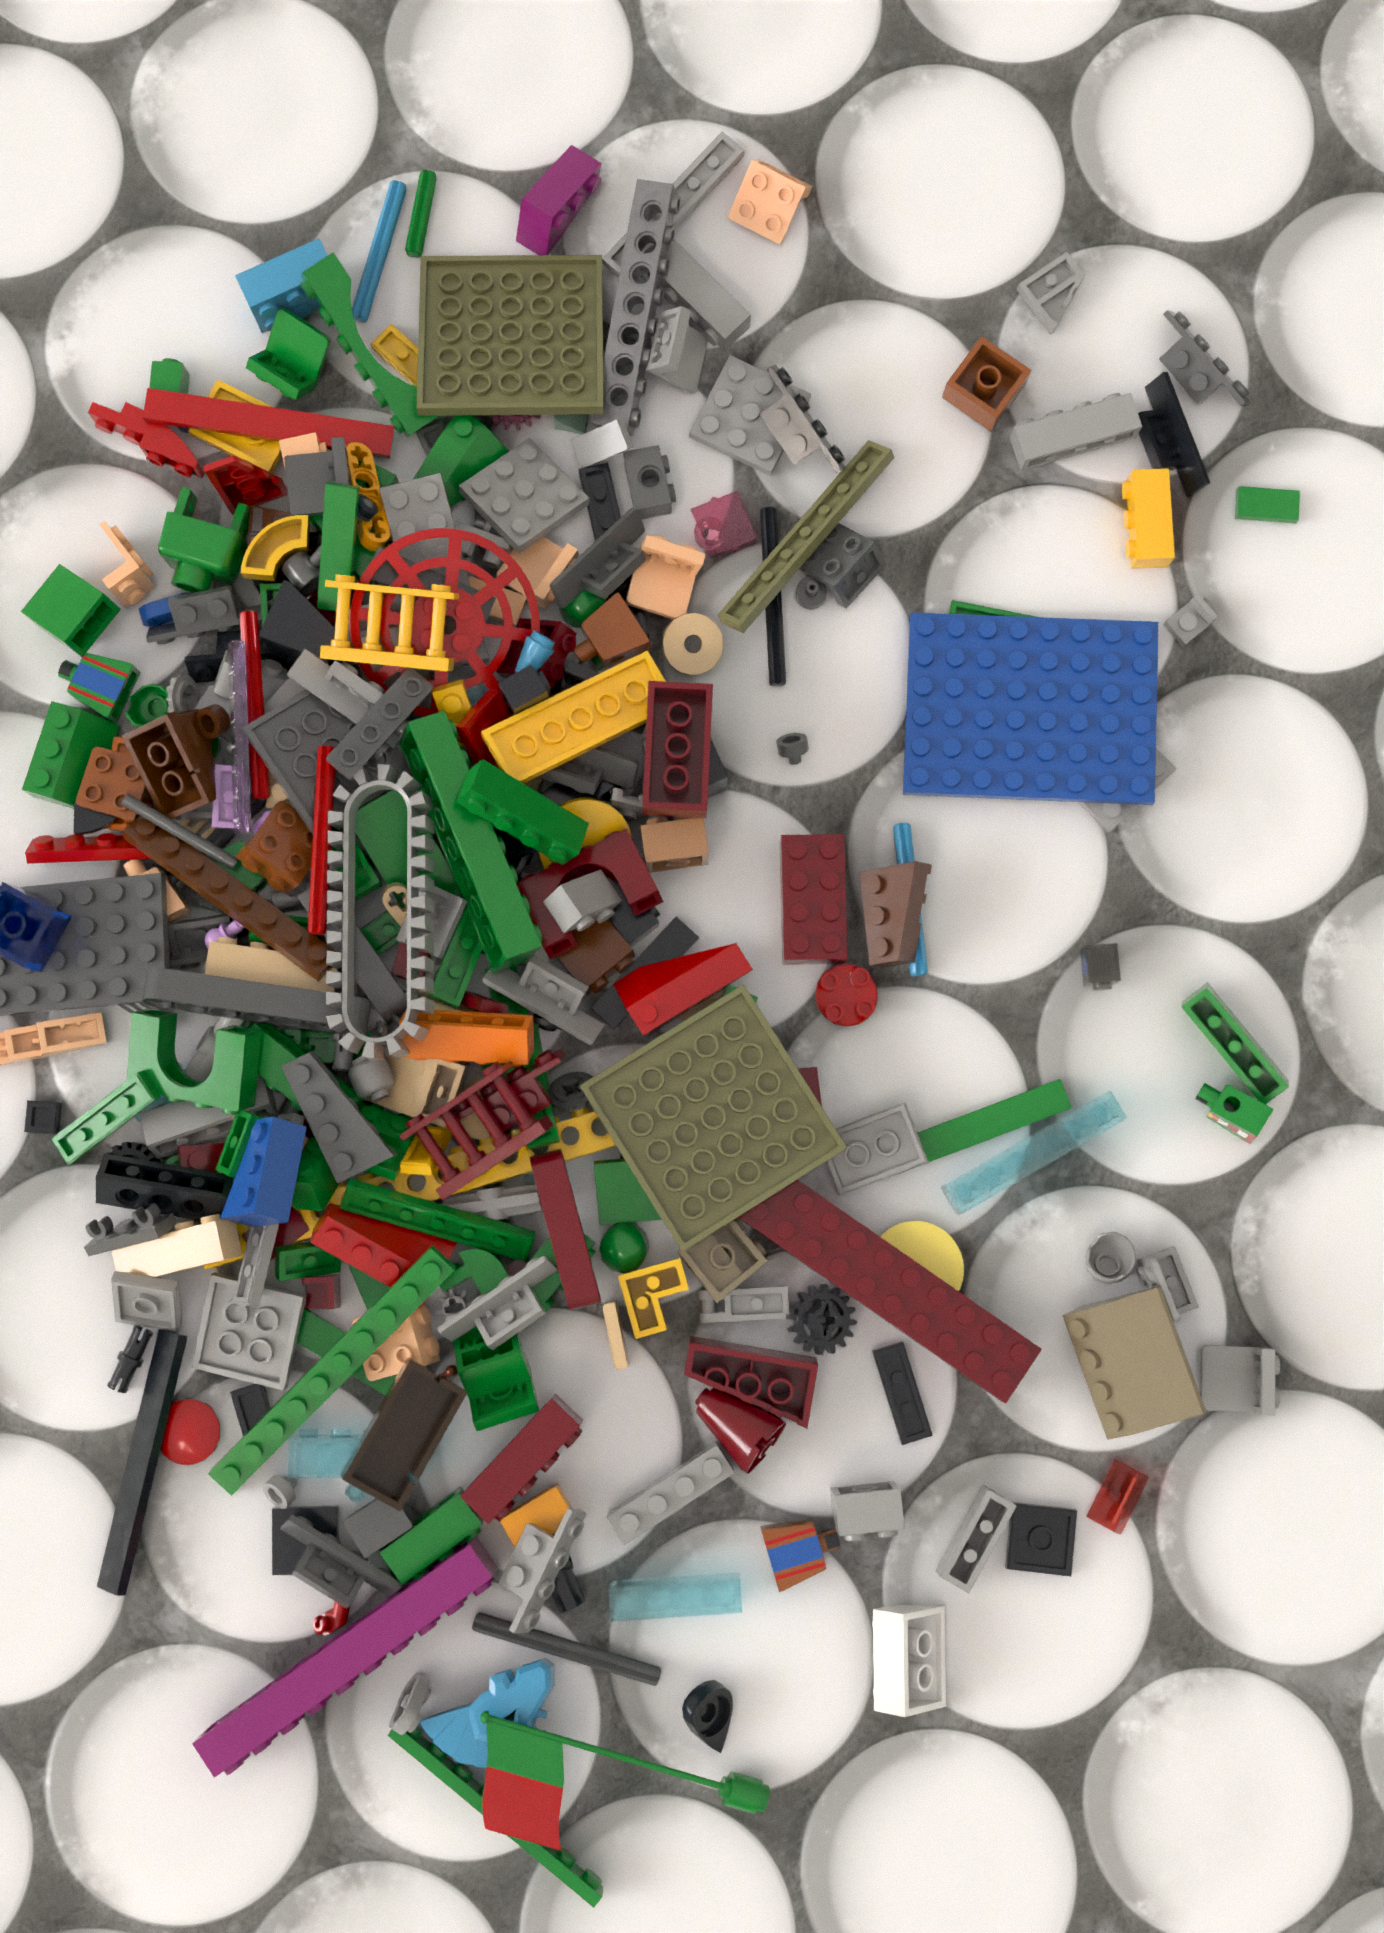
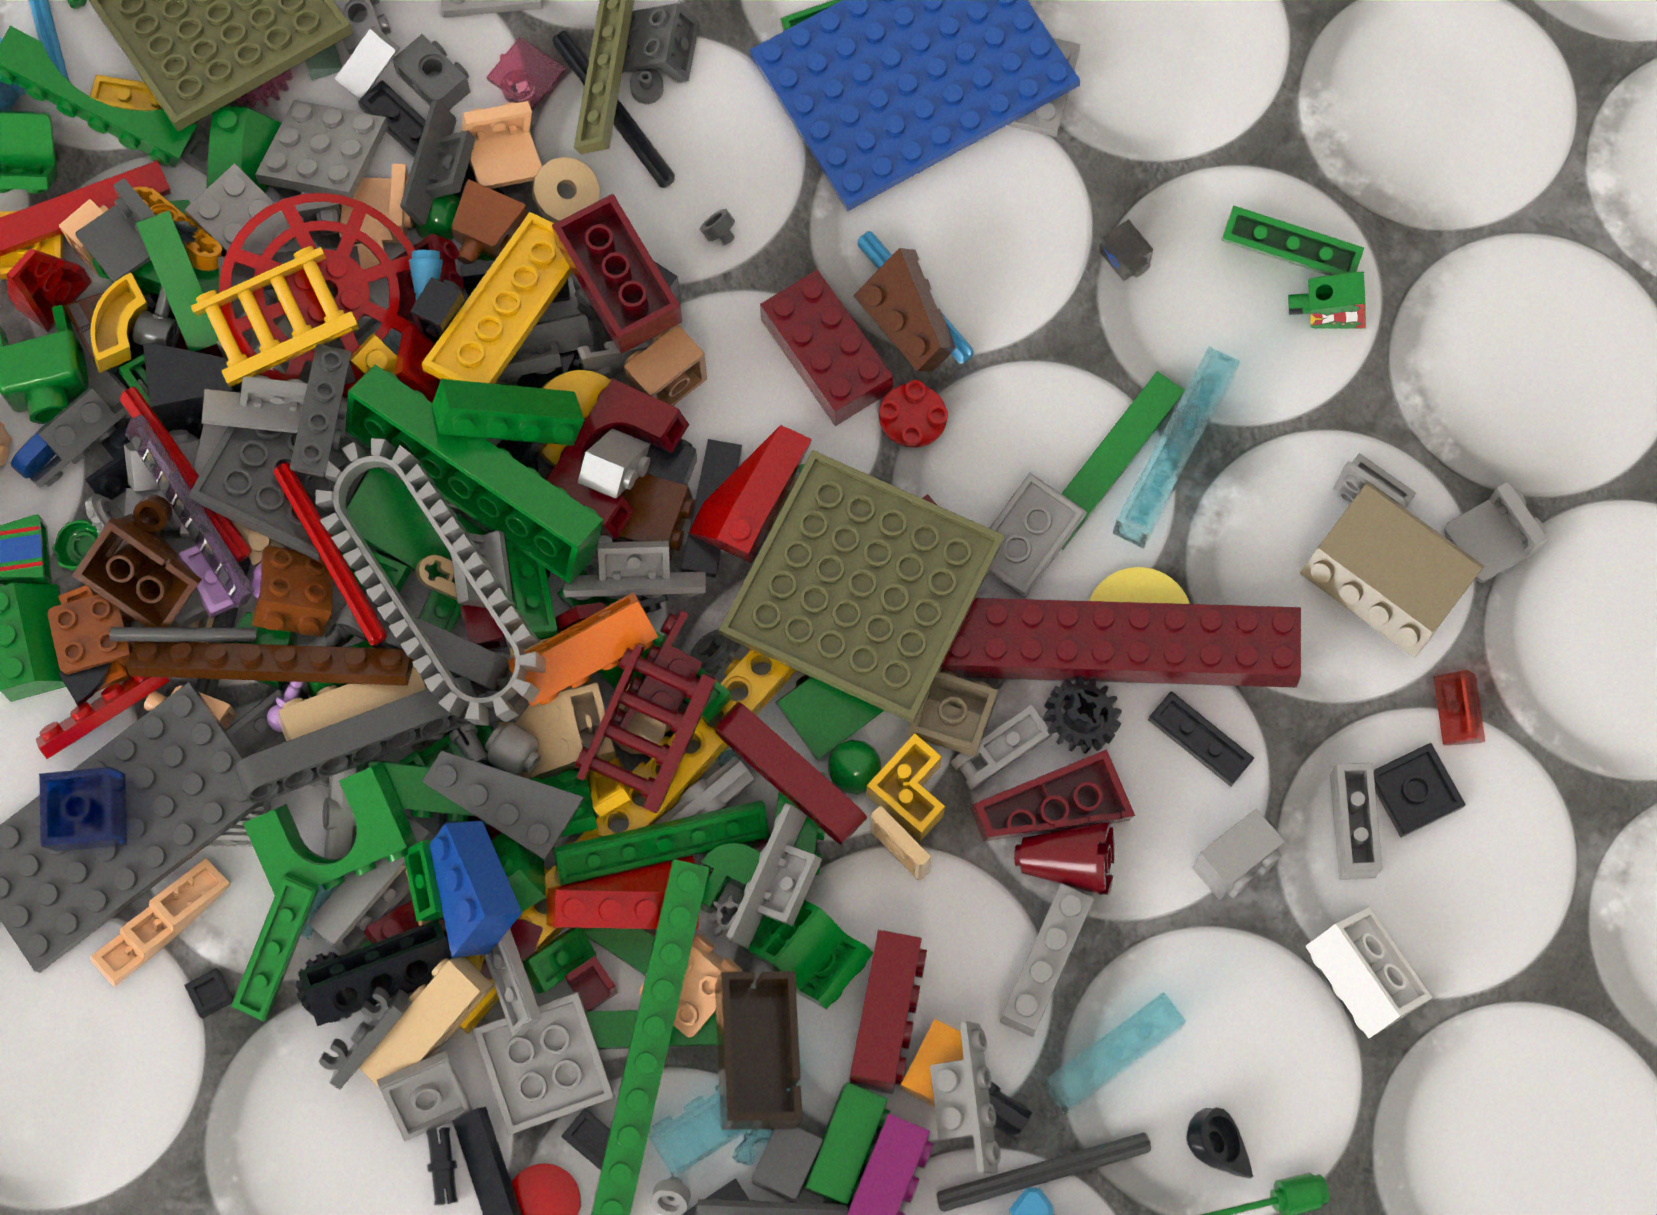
camera: 30 degrees left, 10 degrees down
torso [760,1520,841,1592] -> none
light grey hair [1085,1232,1136,1284] -> none

